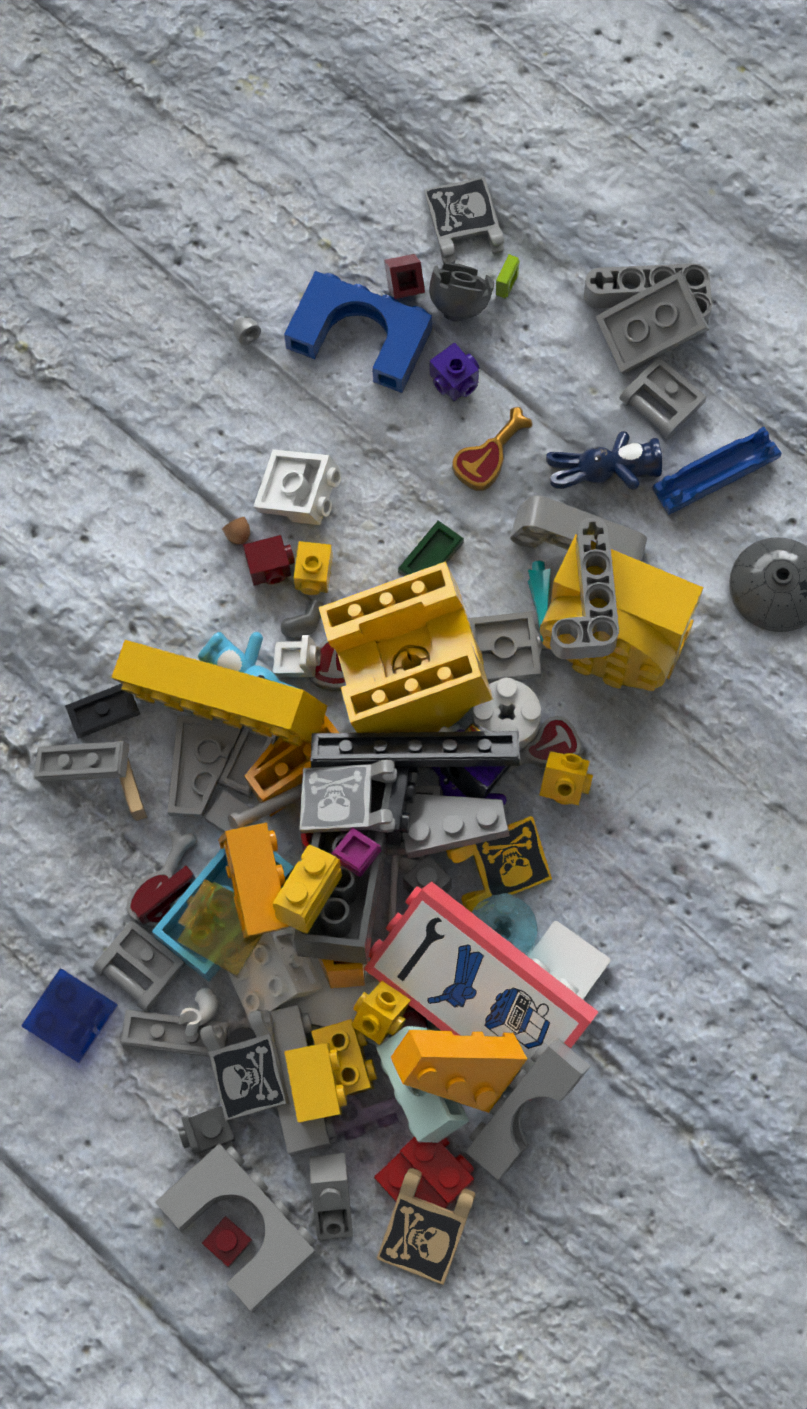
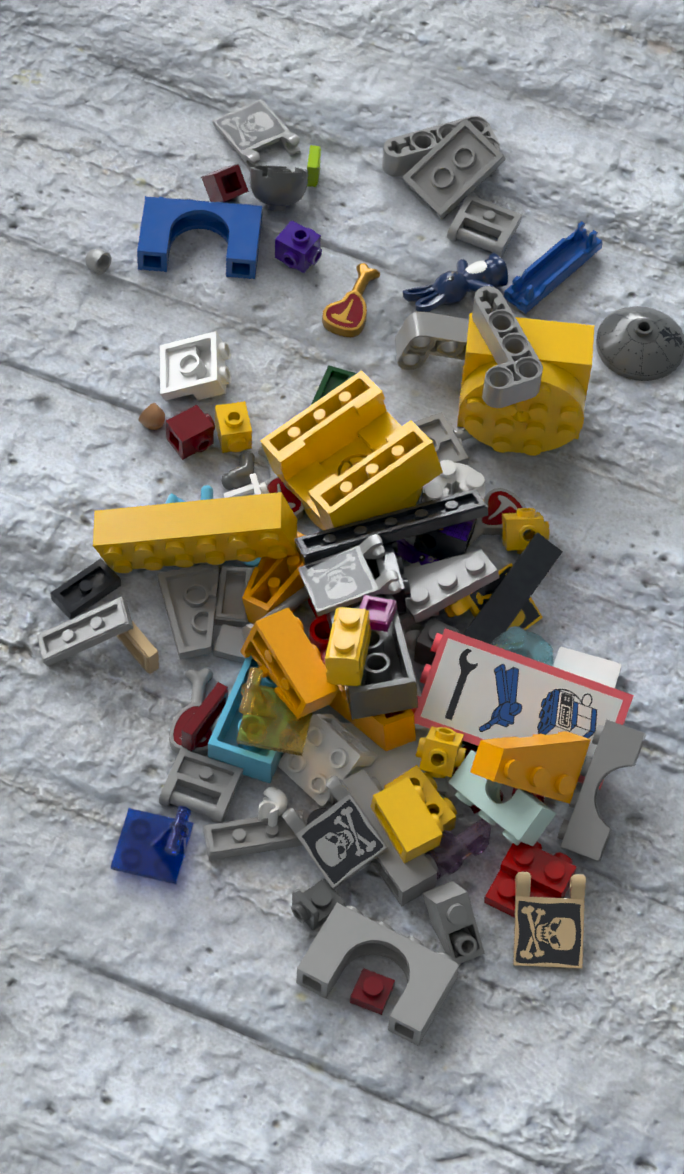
camera: 25 degrees left, 15 degrees down
teal piece [527,560,551,642] -> none
none -> black tile [463,532,563,646]

